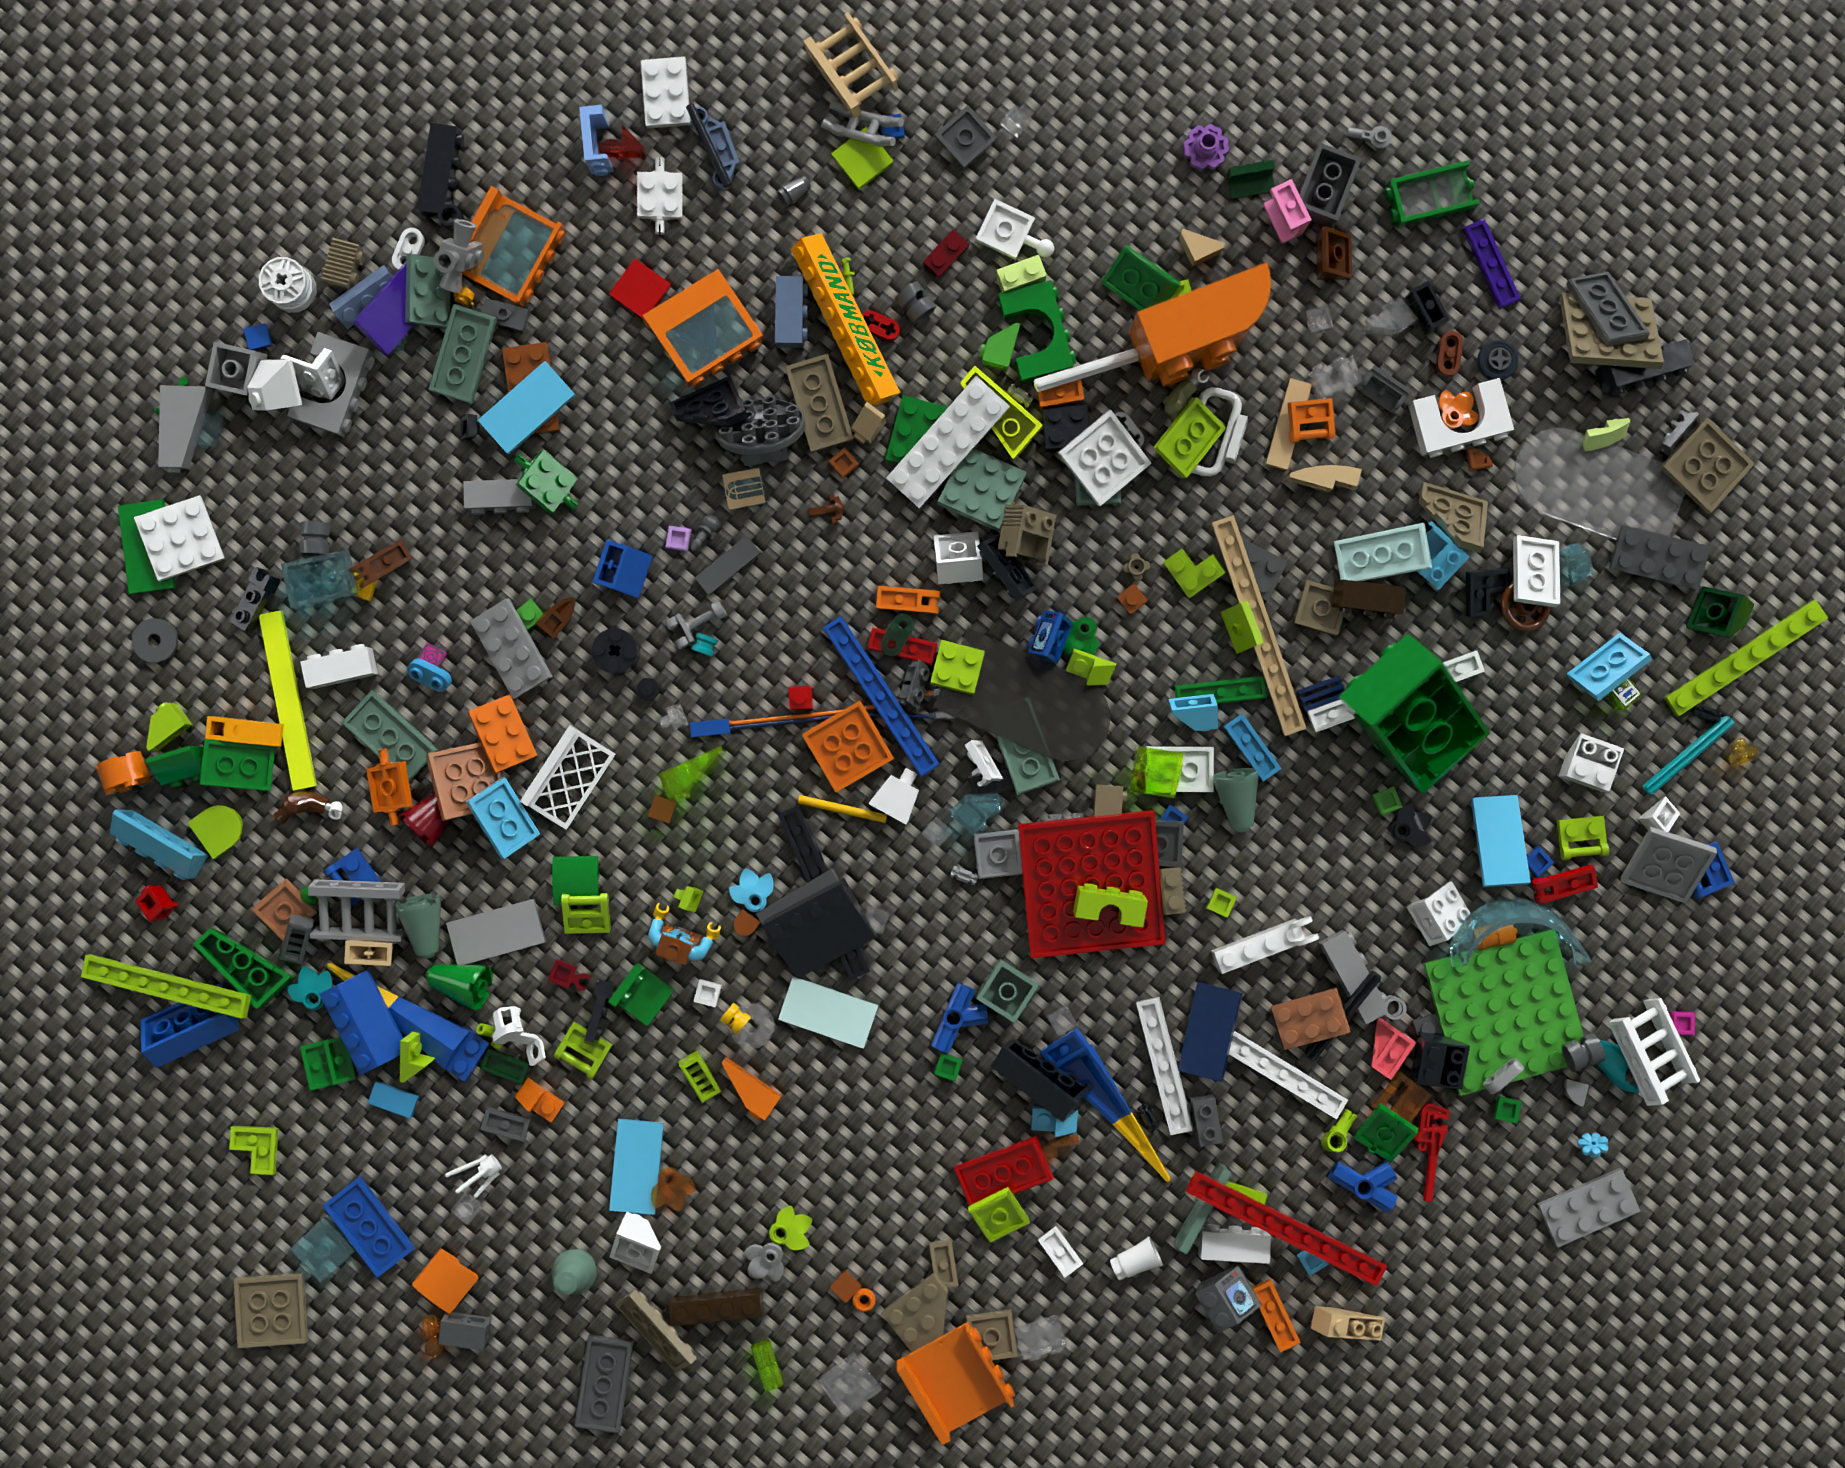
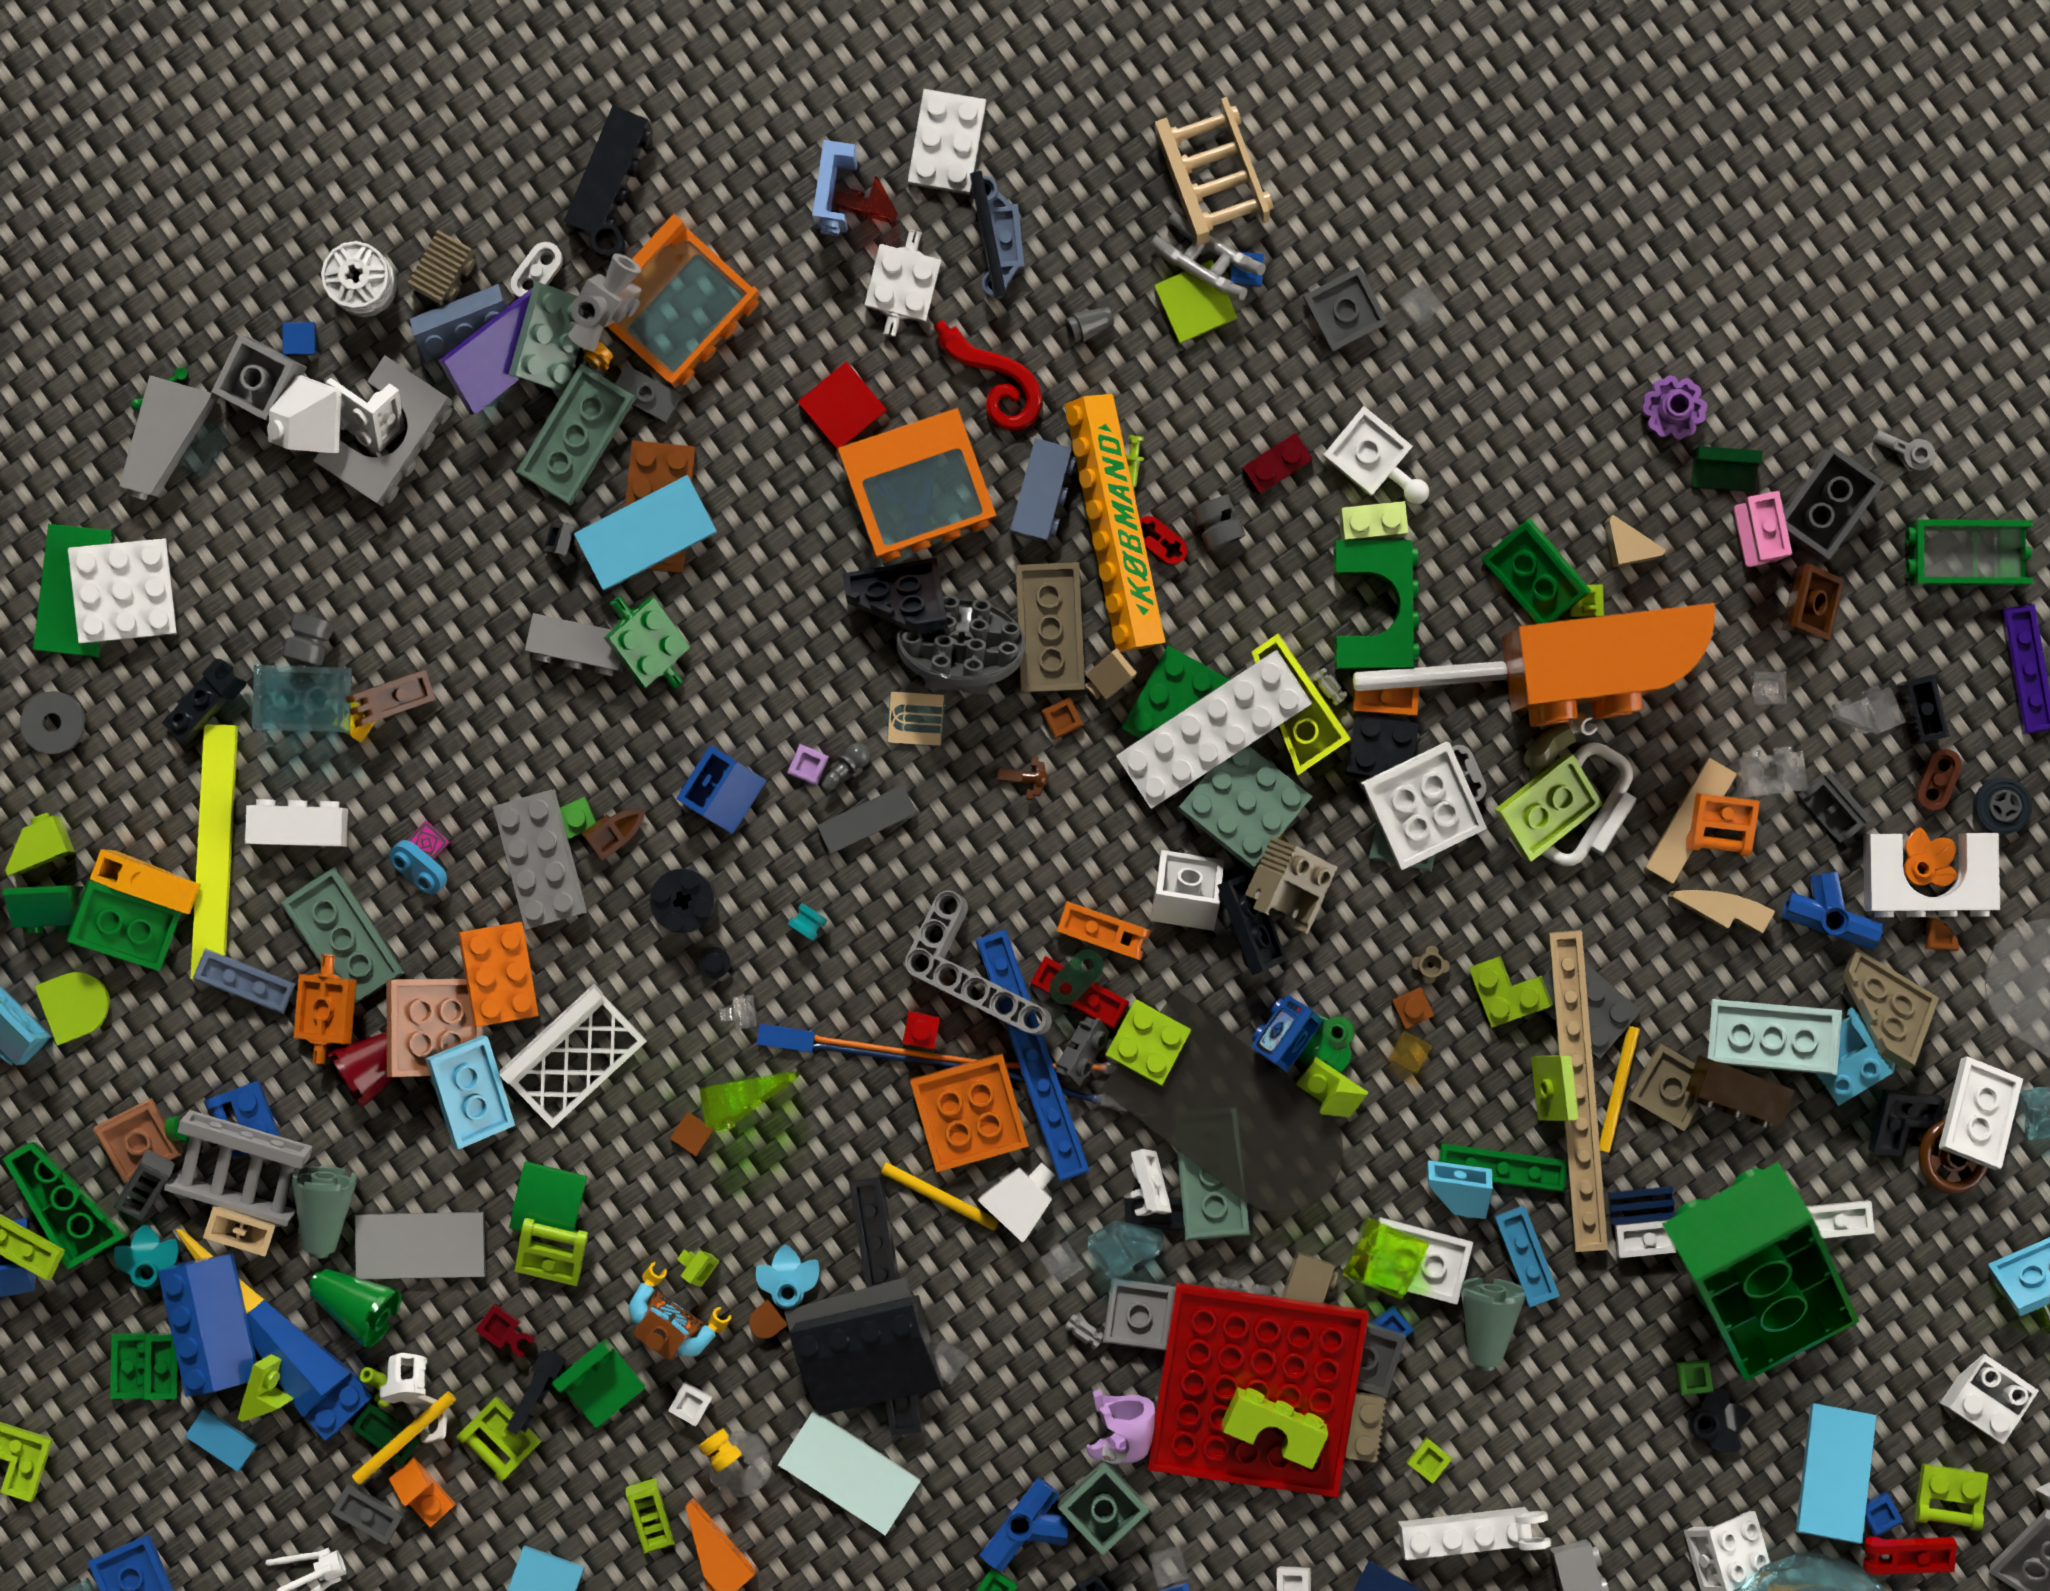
camera: 10 degrees right, 0 degrees up
reddish brown arm [273,792,343,824] -> none
light grey bar [664,600,728,649] -> none
bright green slope [979,323,1020,371] -> none
none -> sand blue tile [193,948,296,1014]
none -> yellow bar [352,1391,456,1485]
none -> light grey beam [905,891,1052,1035]
none -> red plant [933,320,1042,431]
none -> lavender piece [1086,1389,1155,1465]
none -> clear yellow tile [1389,1030,1432,1074]
none -> yellow bar [1599,1026,1640,1153]
none -> blue piece [1781,871,1883,950]

